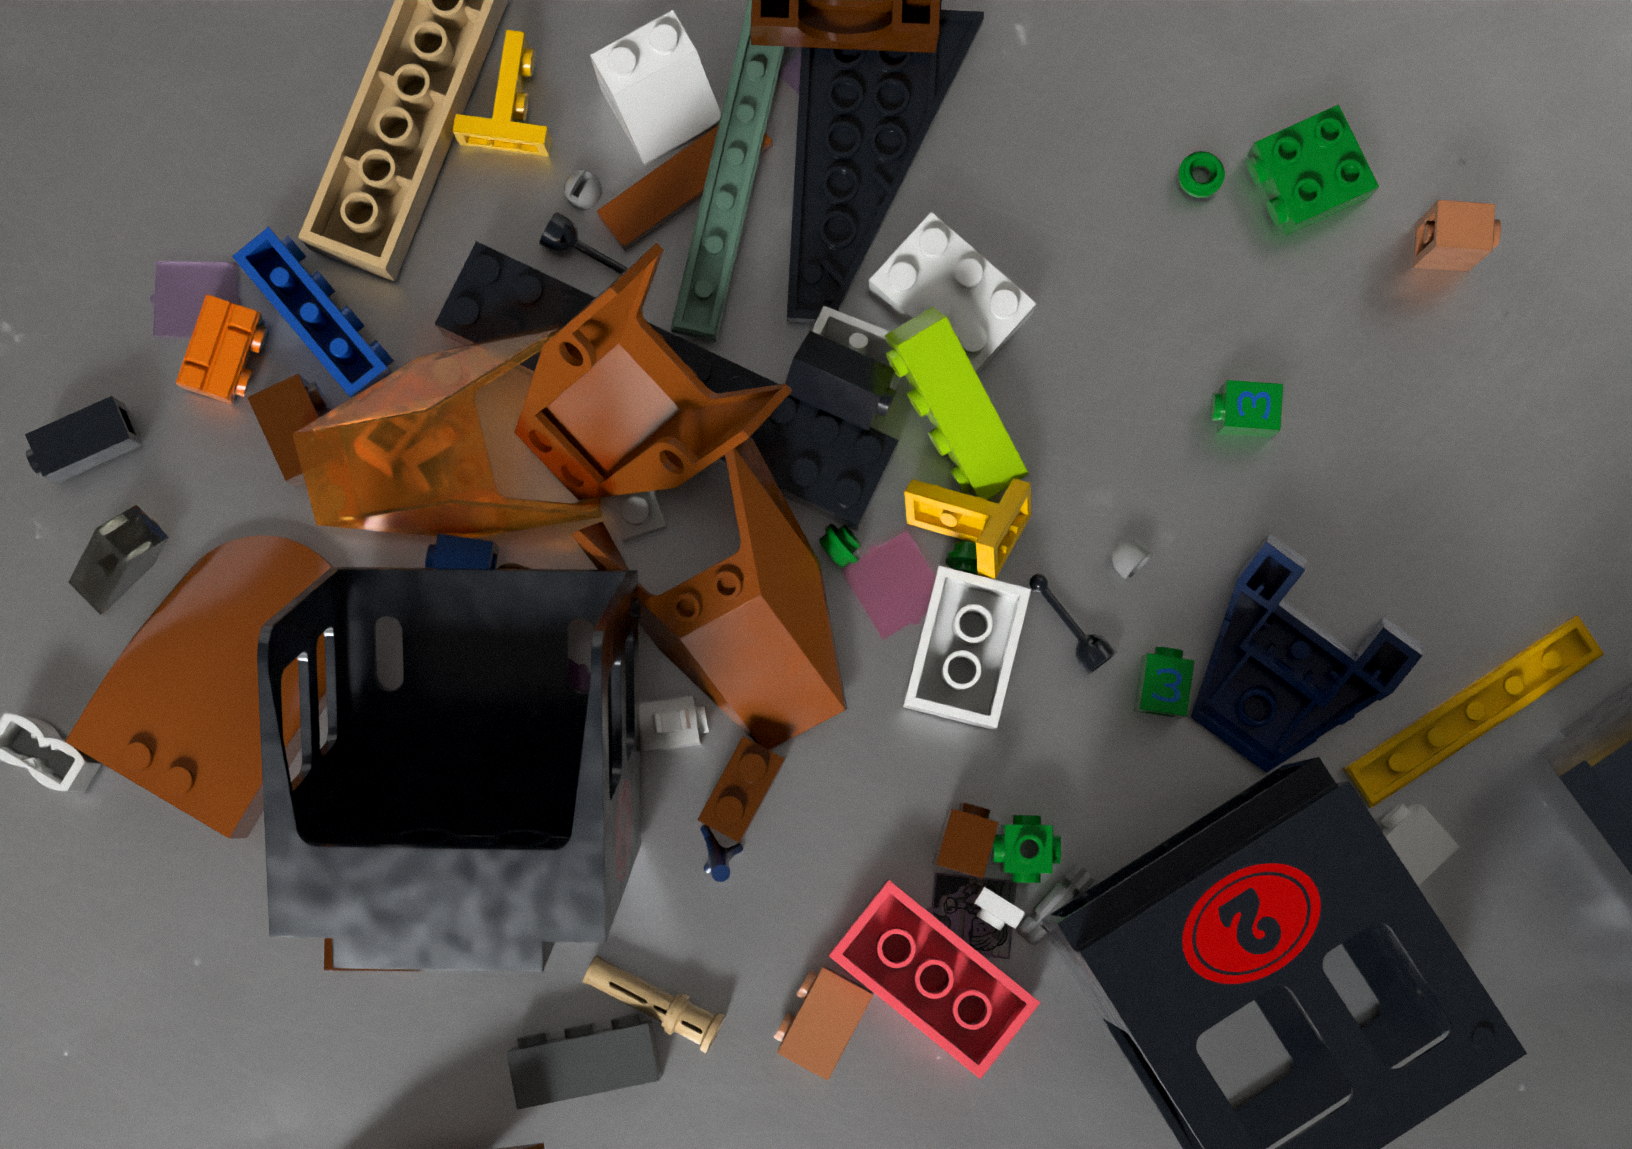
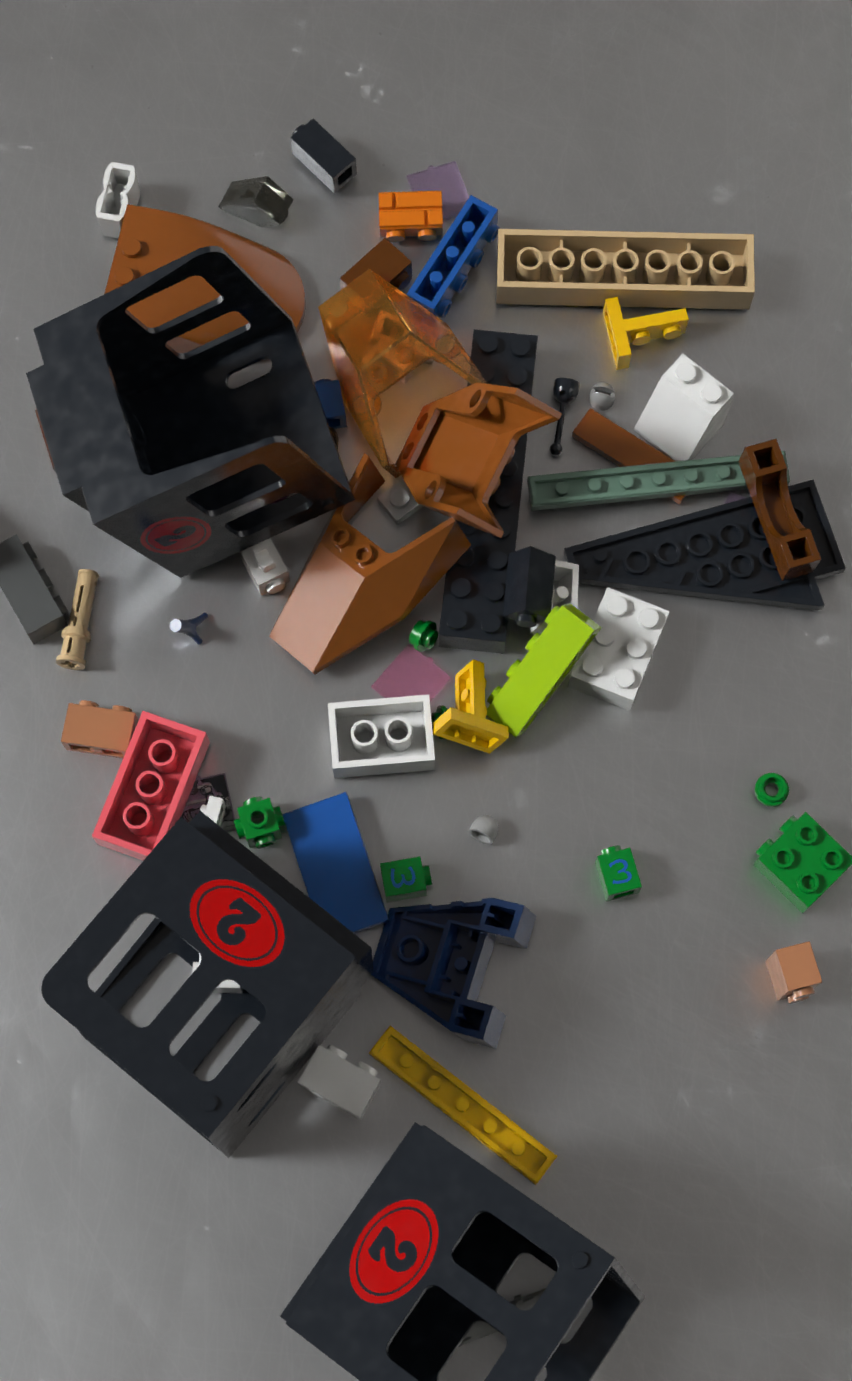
camera: 70 degrees right, 10 degrees down
reddish brown brick [697,736,786,843] -> none
reddish brown brick [932,802,999,879] -> none
black hinge [1029,574,1117,675] -> none
none -> blue tile [282,792,390,934]

